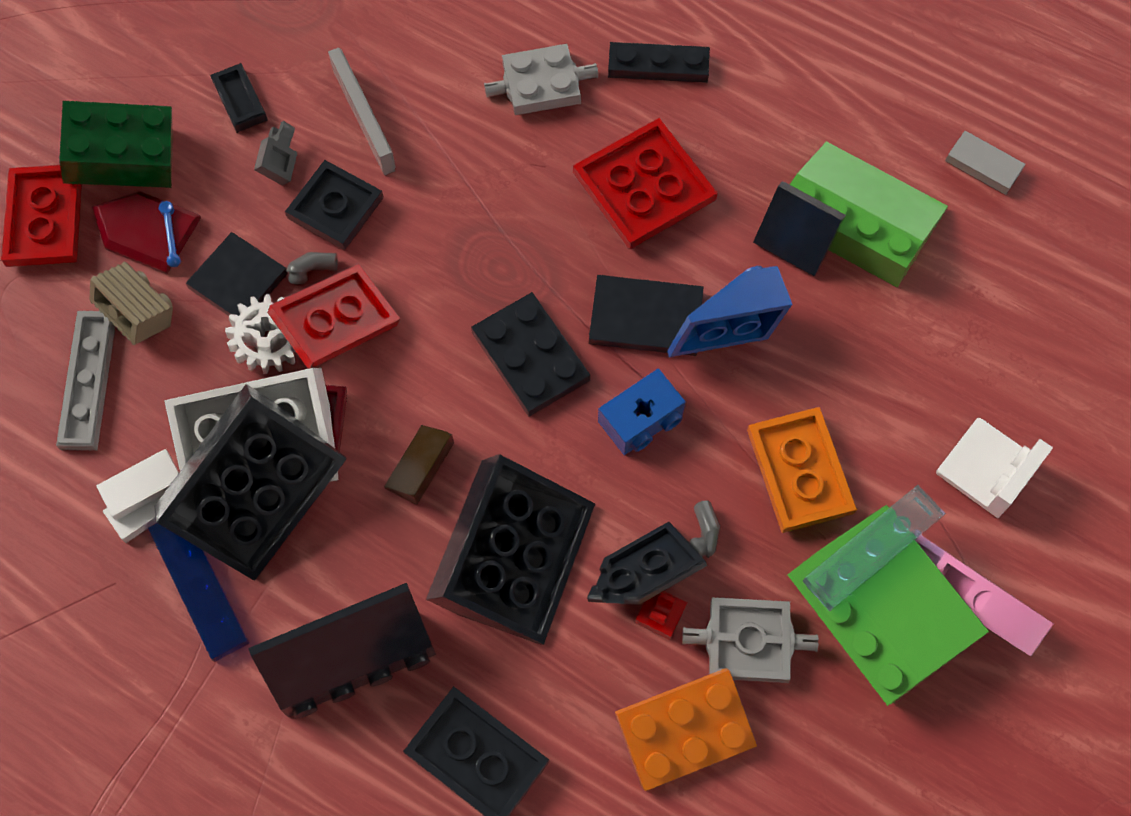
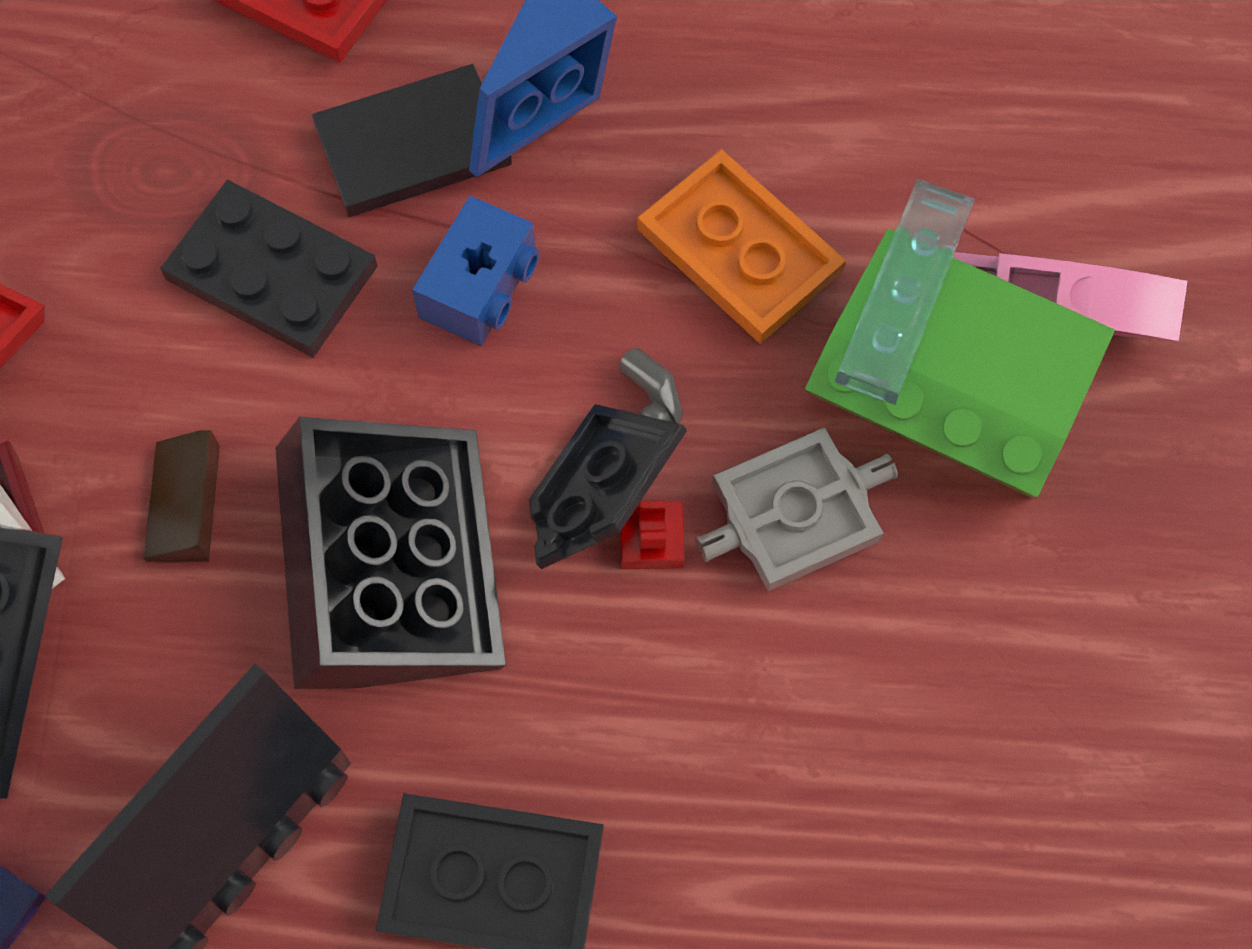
camera: 30 degrees left, 0 degrees up
orange plate [615,668,757,791] -> none
white bracket [936,418,1053,518] -> none

